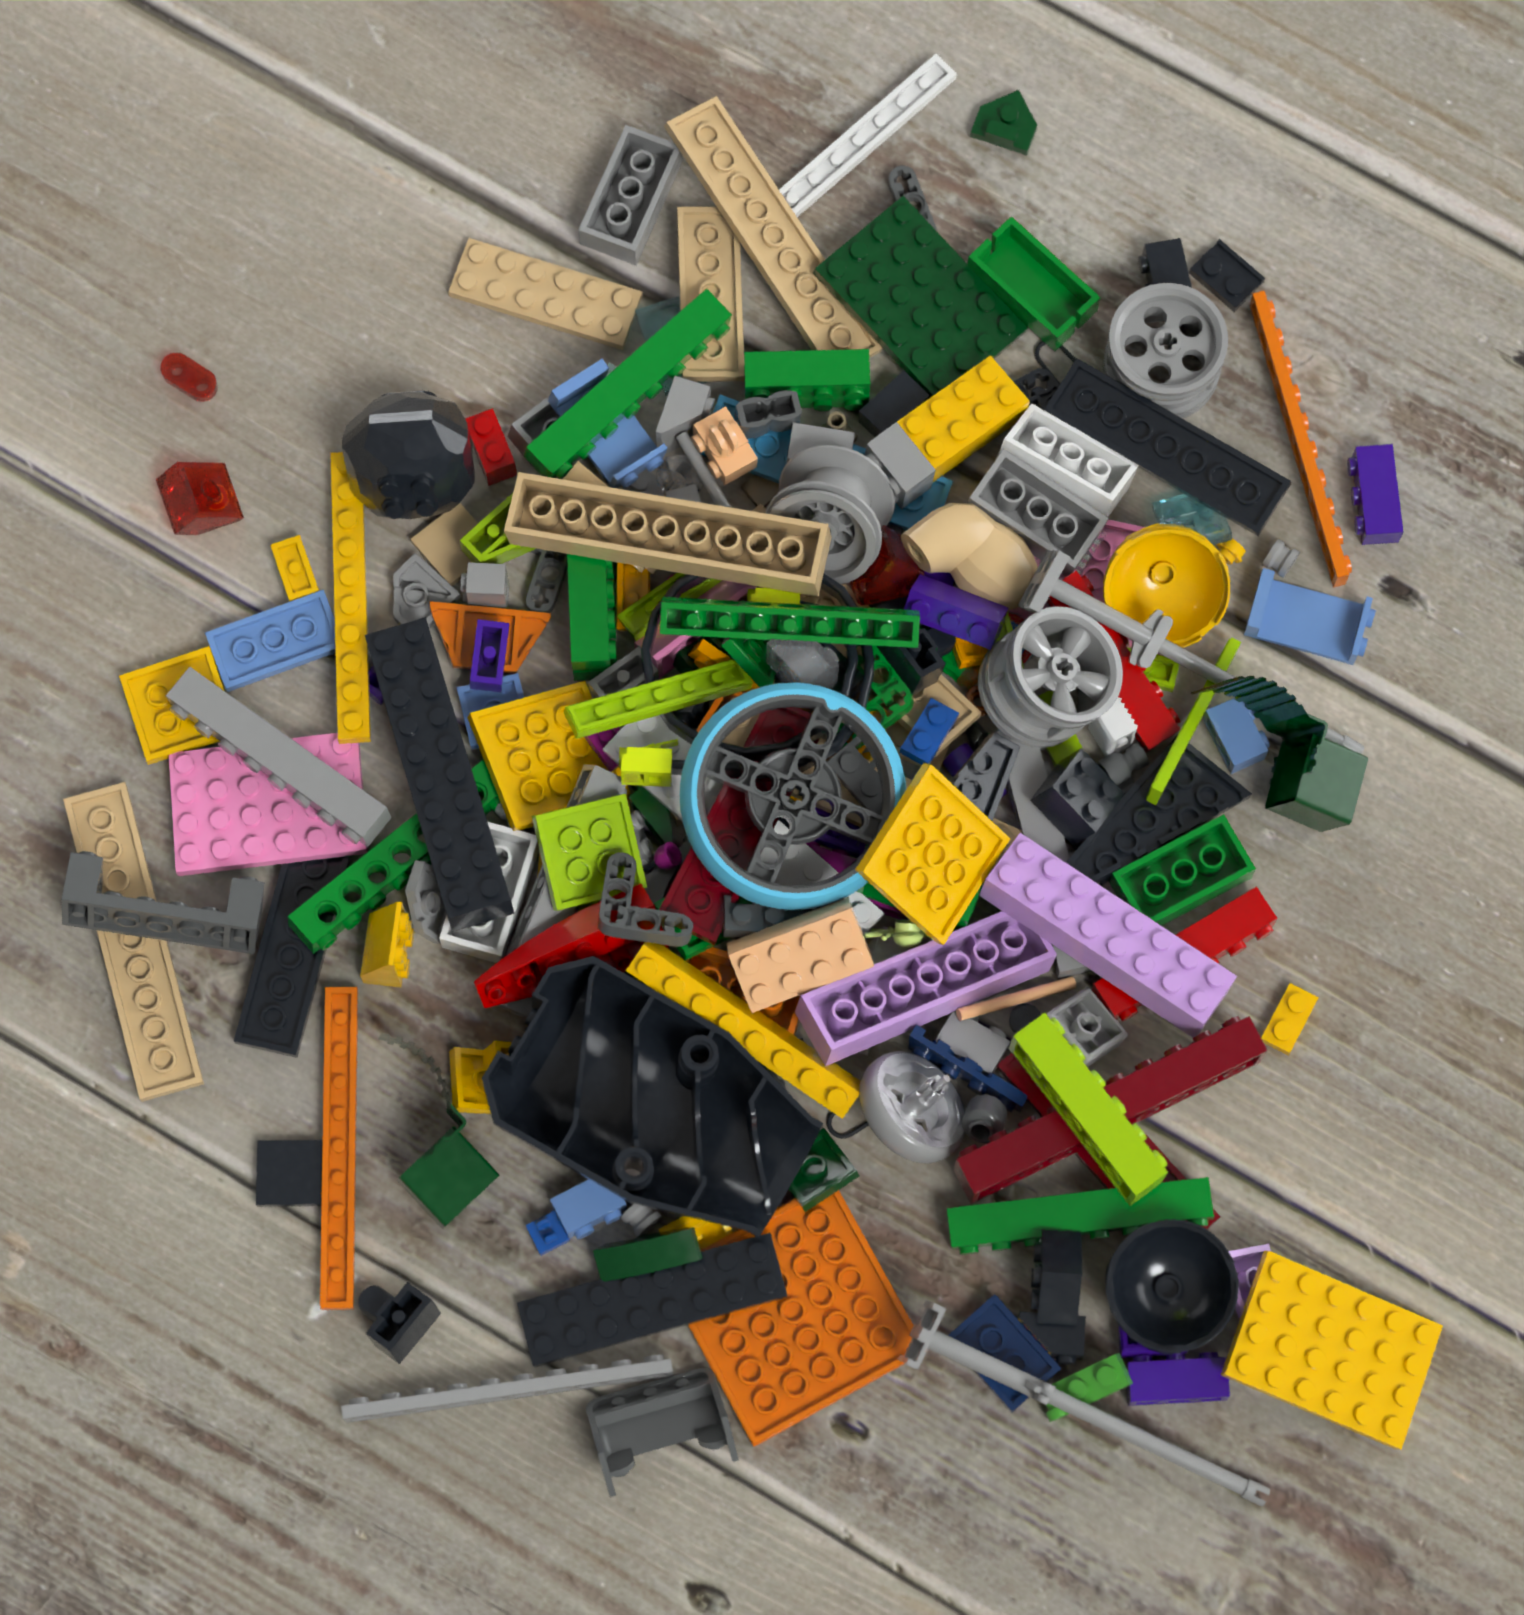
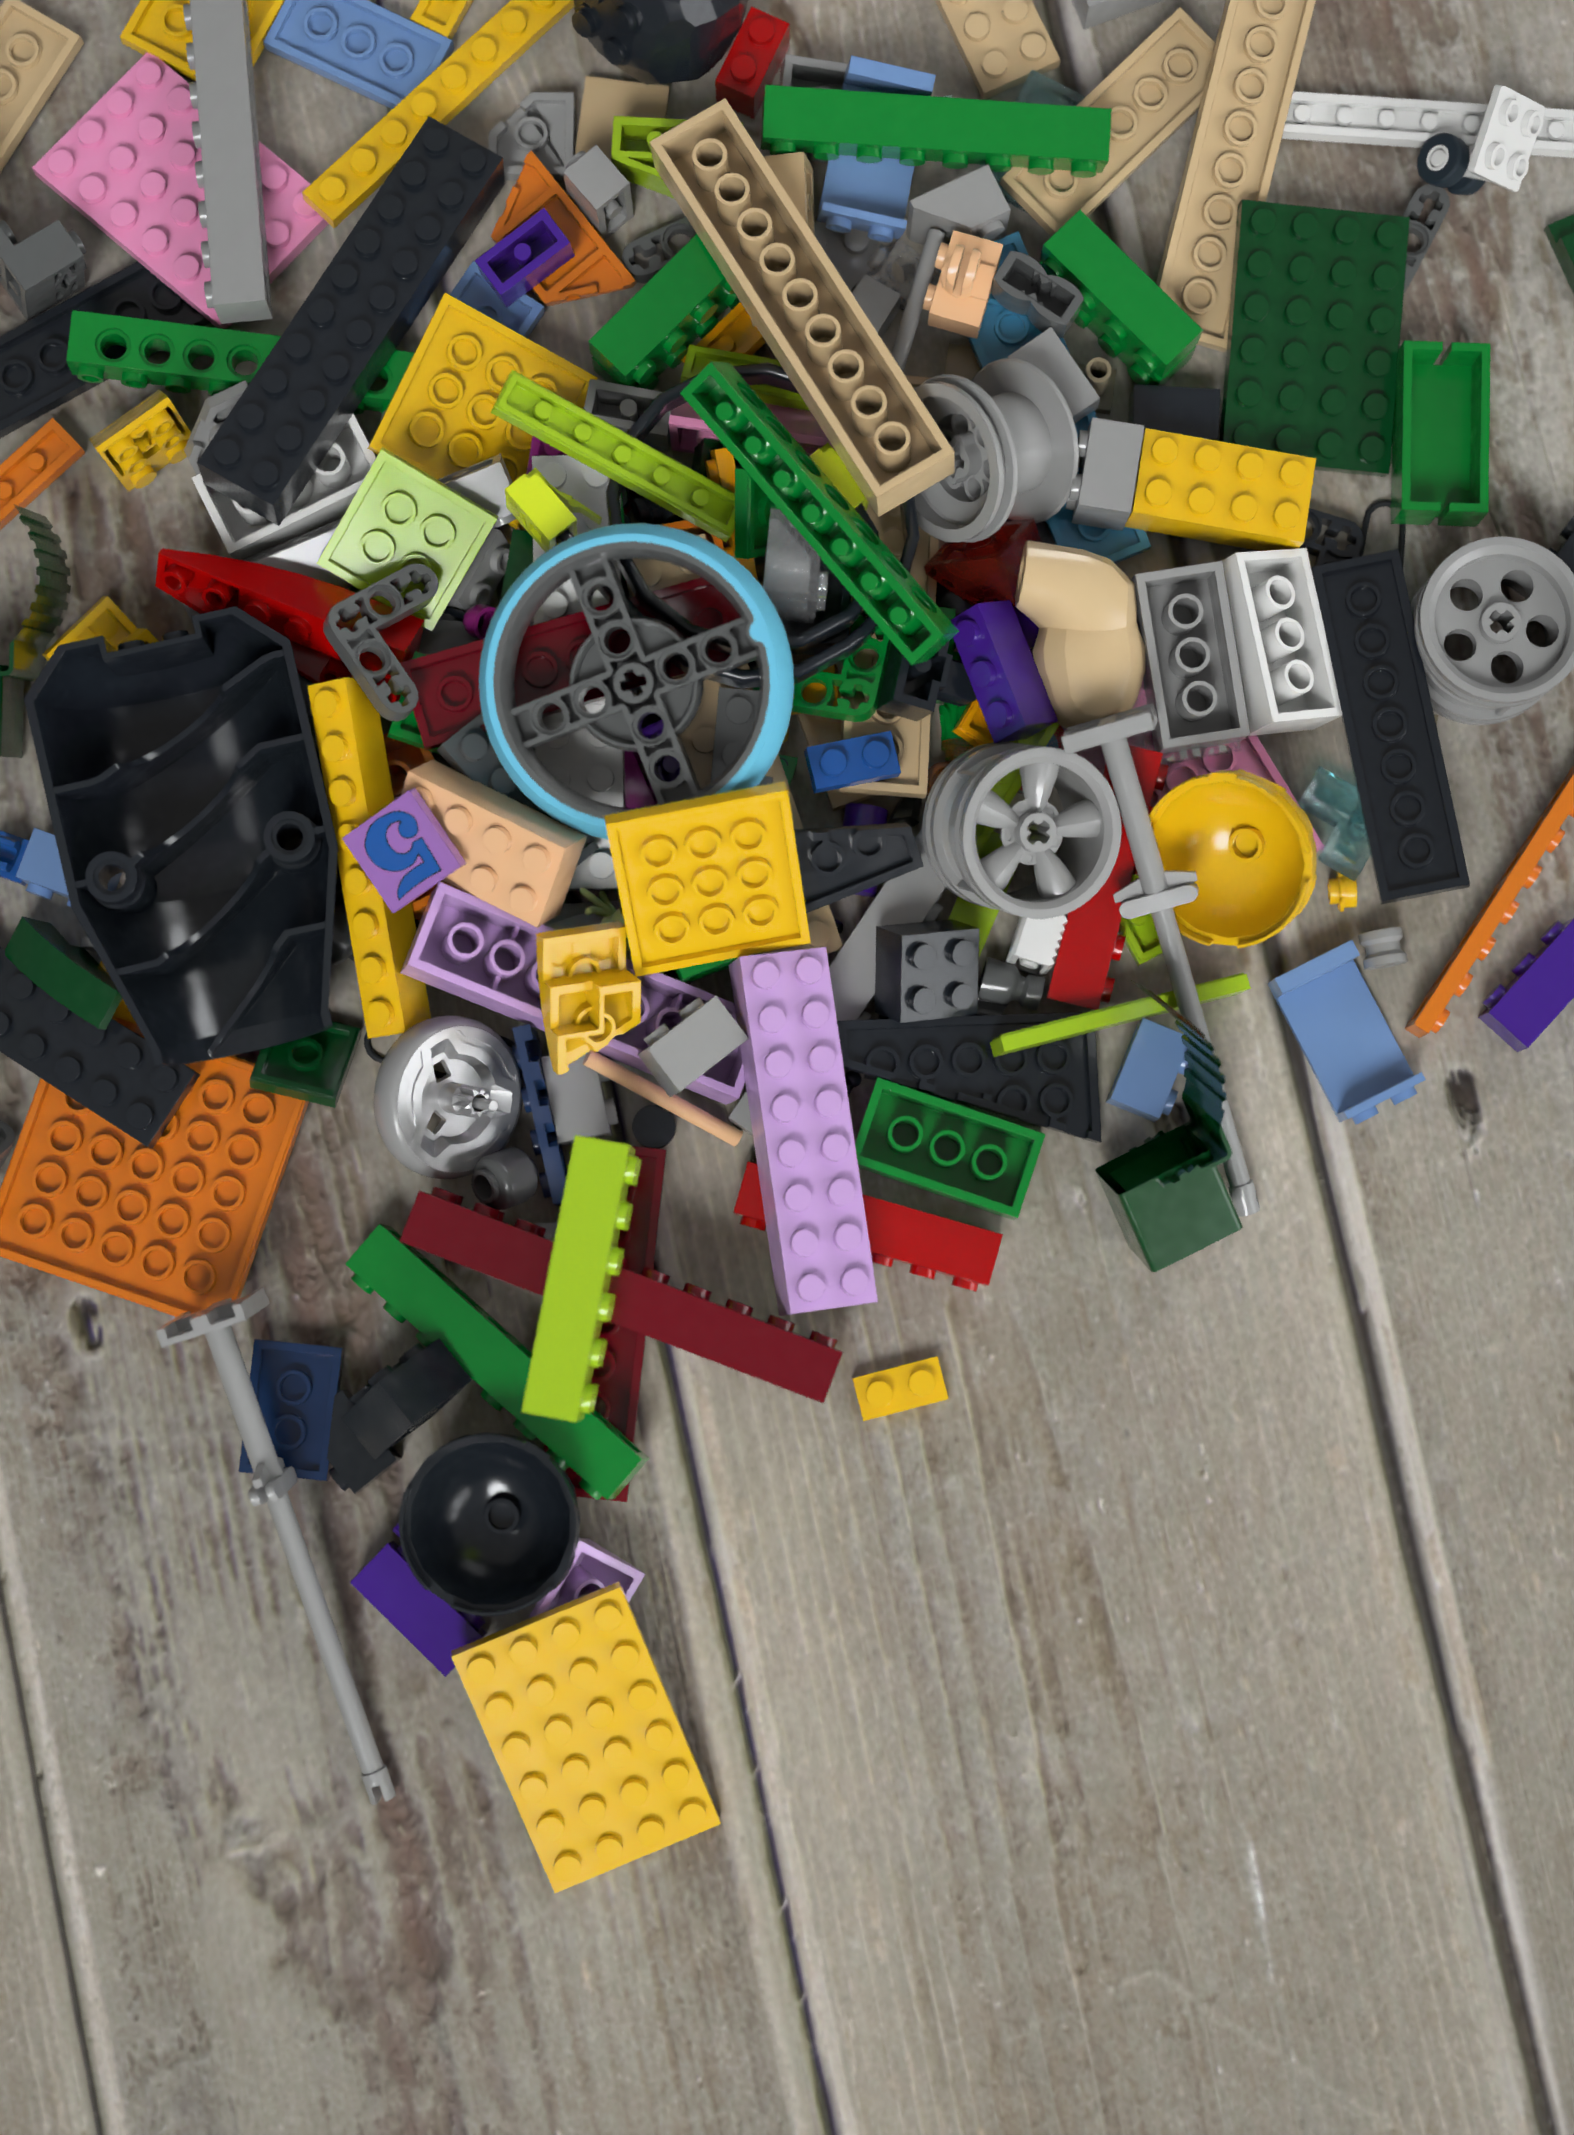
camera: 45 degrees right, 10 degrees up
bright green plate [1045,1353,1133,1422] -> none
light grey brick [1047,987,1128,1067] -> none
none -> medium lavender tile [342,788,466,913]
none -> yellow slope [536,921,641,1075]
none -> light grey brick [637,996,749,1097]
none -> white plate [1417,84,1545,195]

